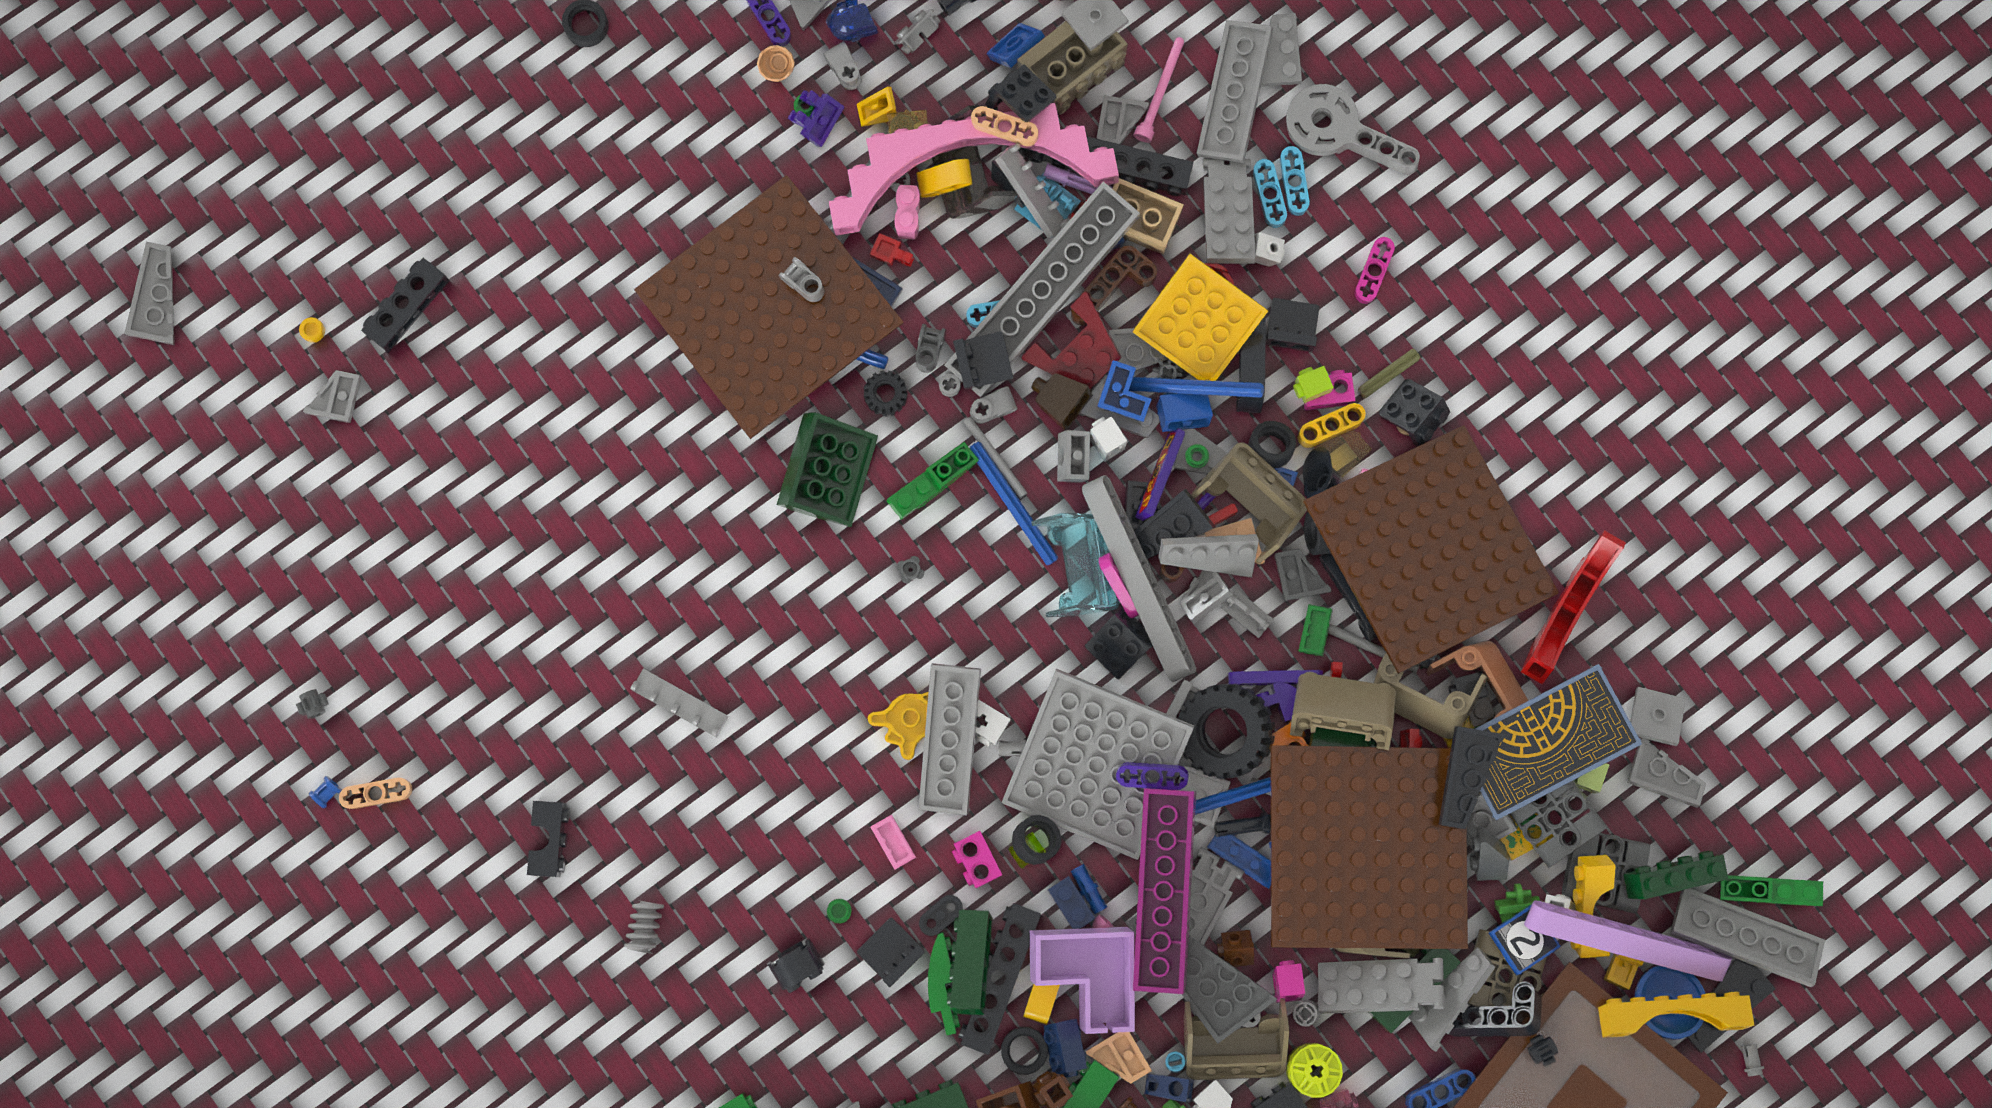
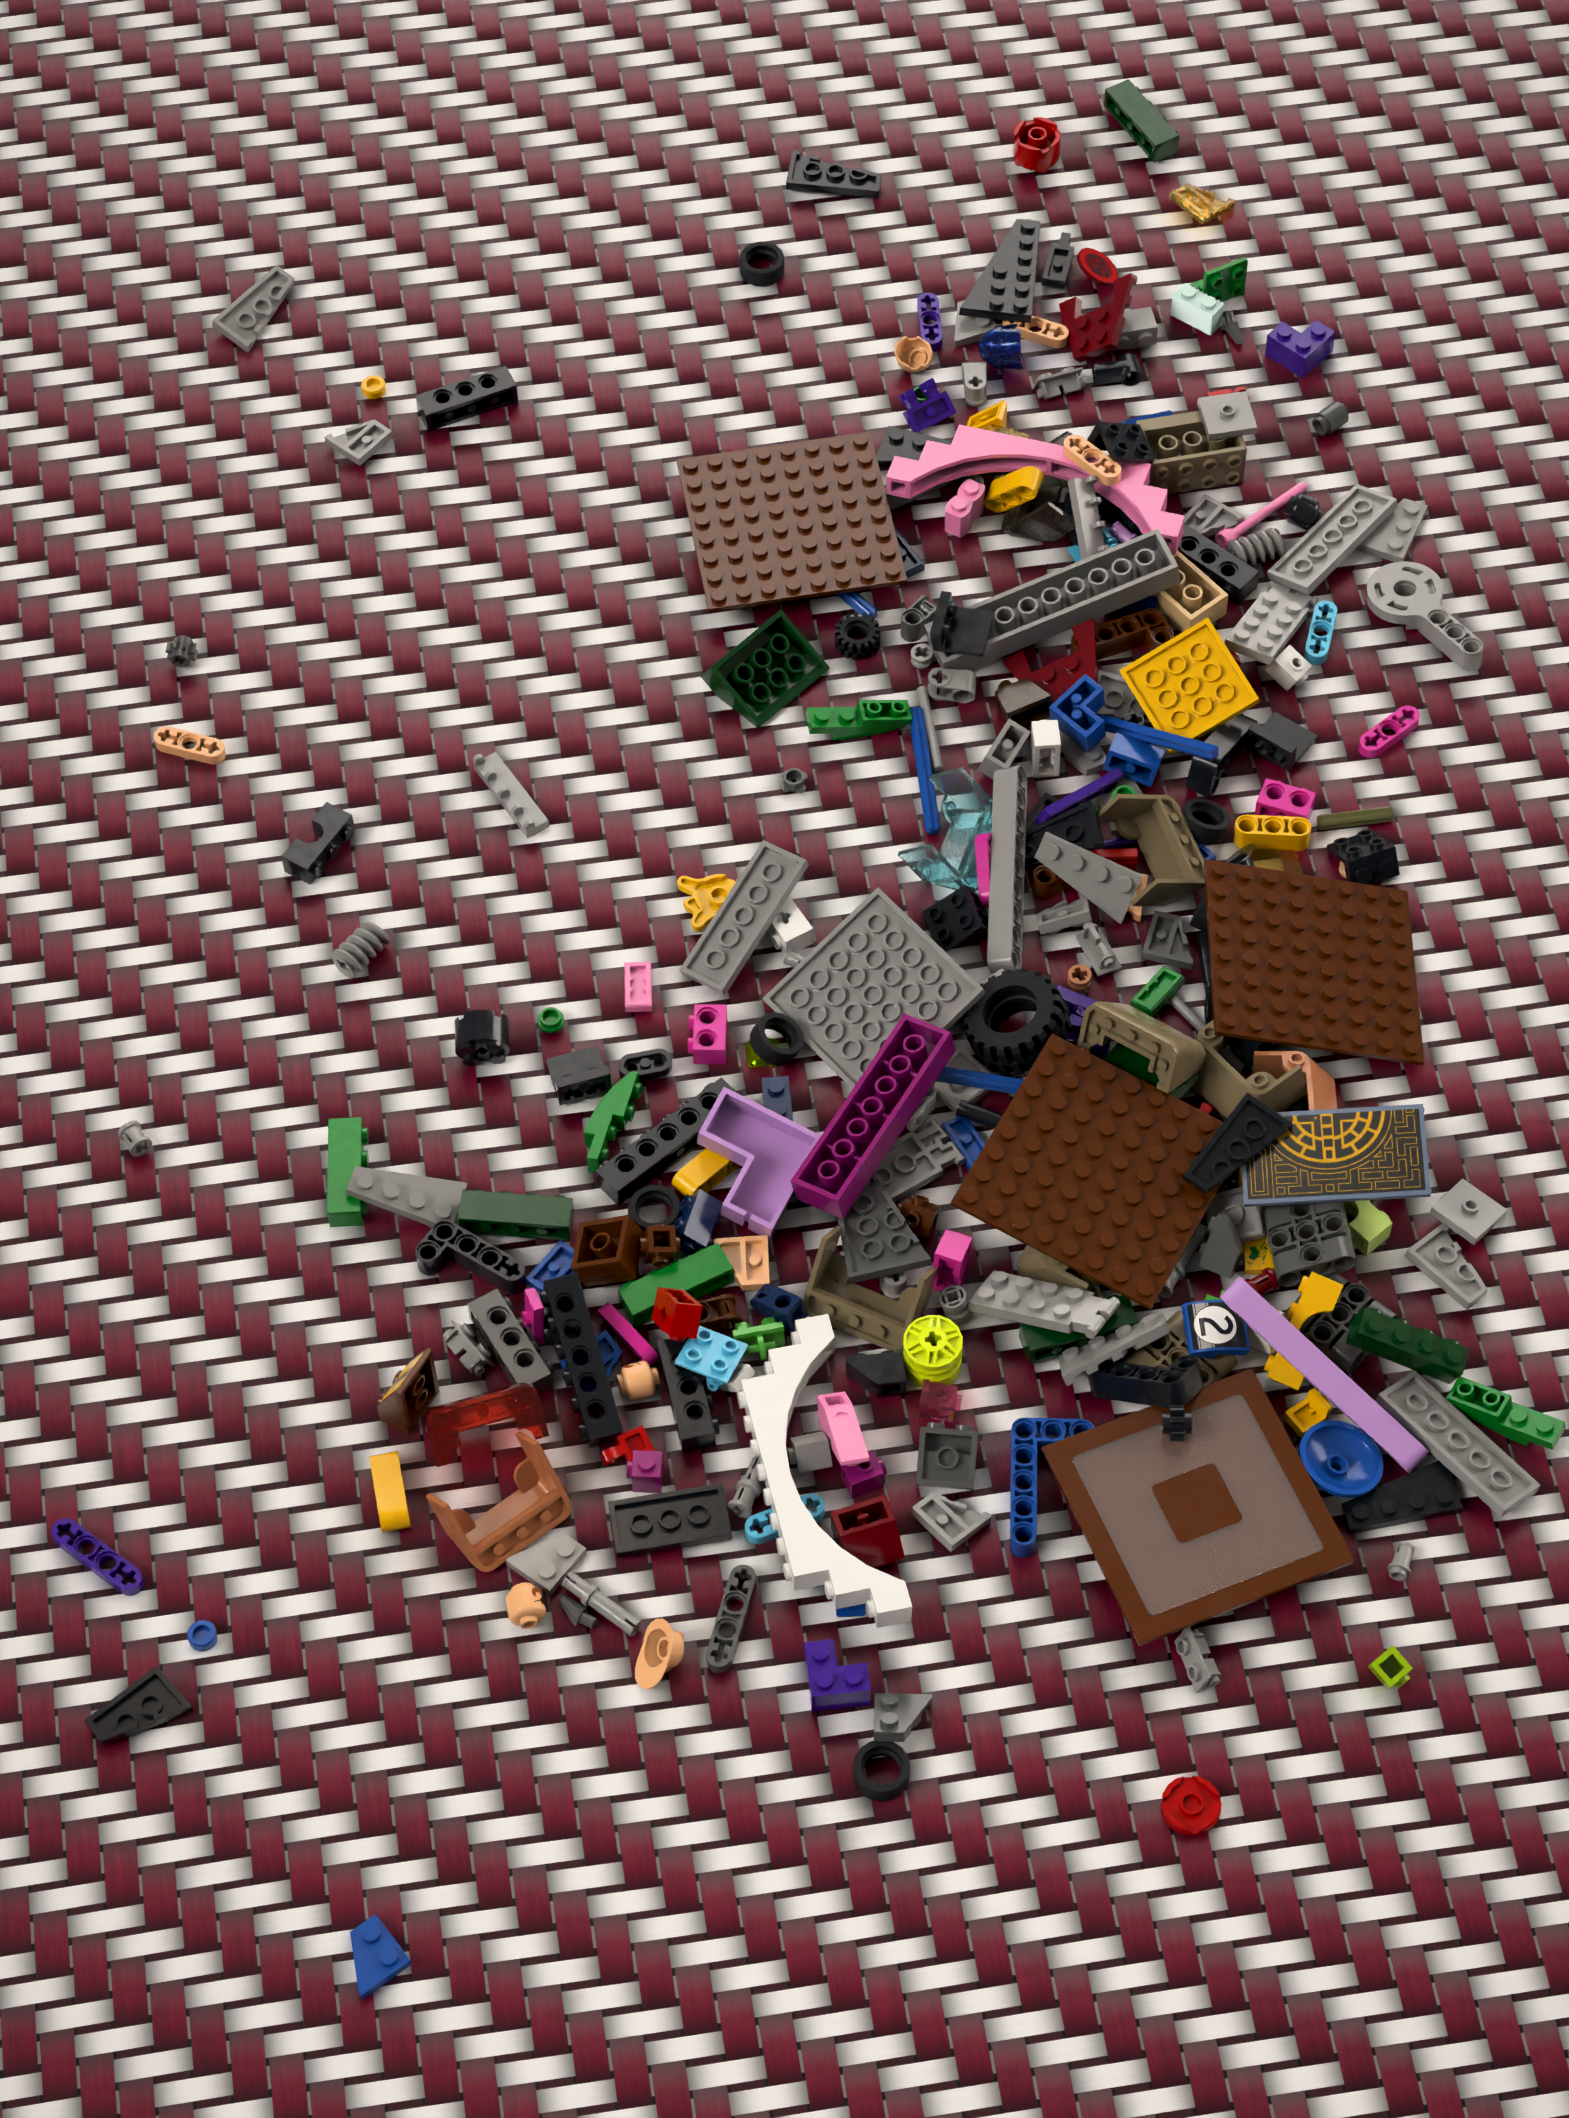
camera: 30 degrees right, 25 degrees down
blue bush [308,776,342,809] -> none
light grey piece [778,257,824,302] -> none
red plate [870,233,914,267] -> none
dark green brick [947,910,993,1015] -> none
blue pin [1070,864,1108,915] -> none
dark purple beam [1116,762,1189,790] -> none
medium azure hinge [1165,1051,1185,1073] -> none
medium azure beam [1280,146,1310,216] -> none
lime brick [1293,366,1334,403] -> none
red arch [1521,530,1626,684] -> none
yellow arch [1598,992,1754,1038] -> none
none -> wing [876,426,952,467]
none -> nougat bush [1067,964,1092,992]
none -> light grey piece [1228,528,1284,566]
none -> dark red bush [1244,1267,1280,1296]
none -> black head [1283,493,1322,530]

